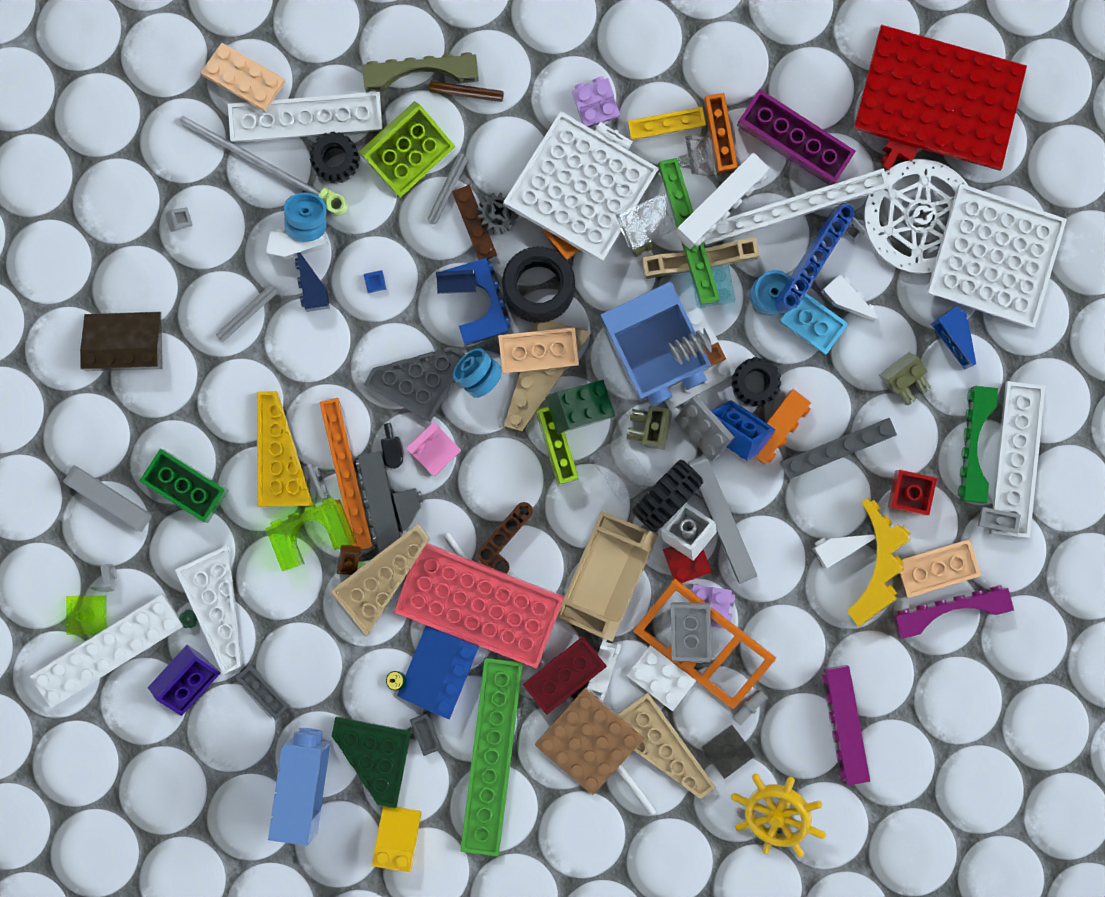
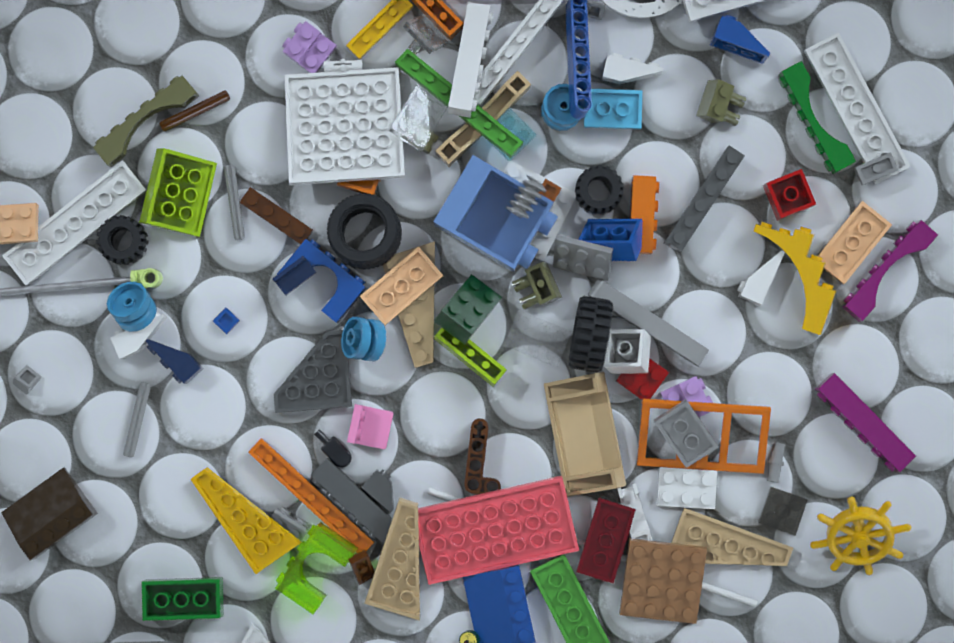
camera: 30 degrees left, 0 degrees up
dark grey gear [476,192,519,234] -> none

